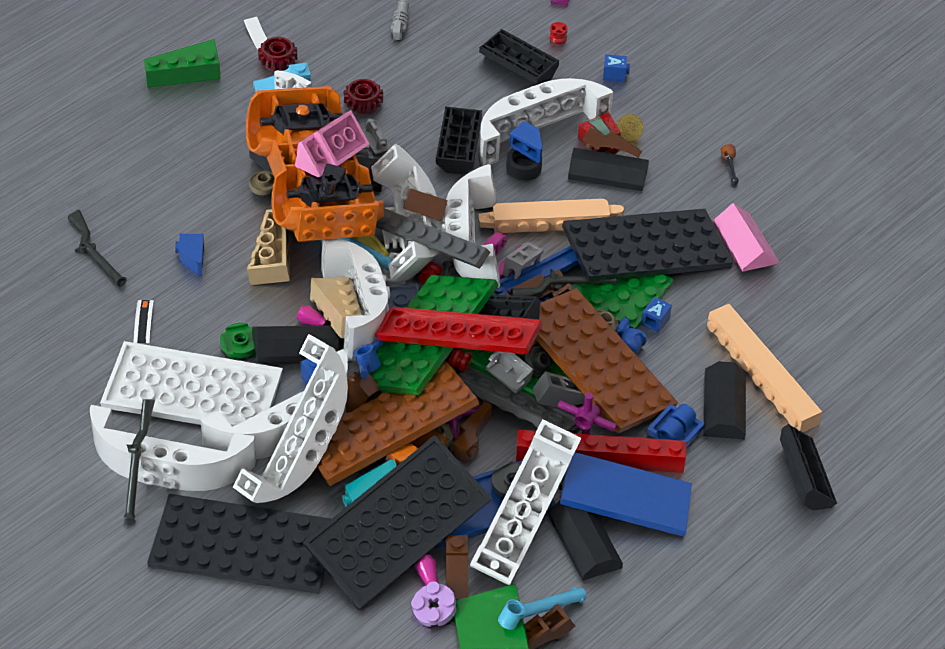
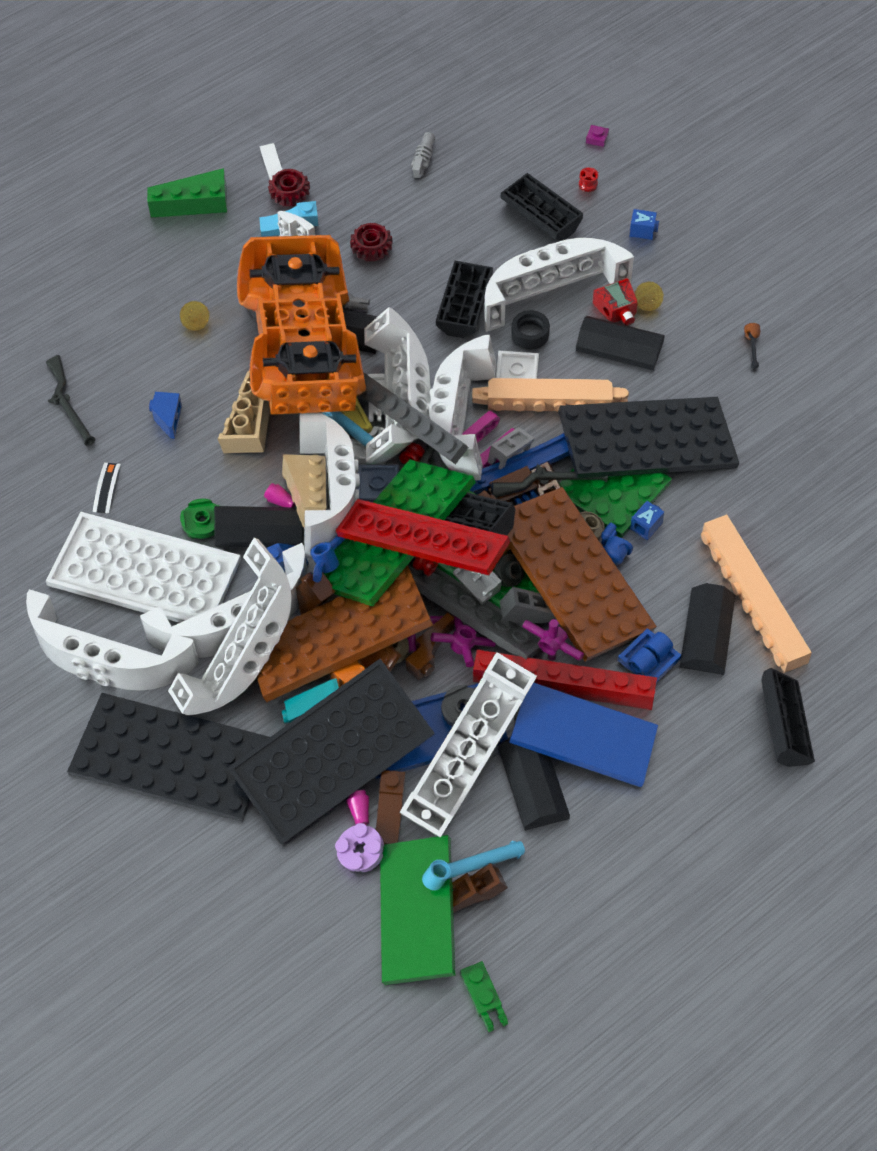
camera: 10 degrees right, 10 degrees up
pearl dark grey piece [123,399,155,518] -> none
dark tan plate [249,171,275,195] -> none
bright pink slope [295,110,369,177] -> none
black piece [319,163,346,199] -> none
light grey hinge [362,118,391,155] -> none
reddish brown hinge [403,188,448,221] -> none
blue slope [509,121,542,163] -> none
reddish brown slope [582,126,642,158] -> none
bright pink slope [713,203,779,272] -> none
none -> clear yellow plate [180,301,210,331]
none -> magenta bar [430,615,496,667]
none -> white tile [496,351,539,379]

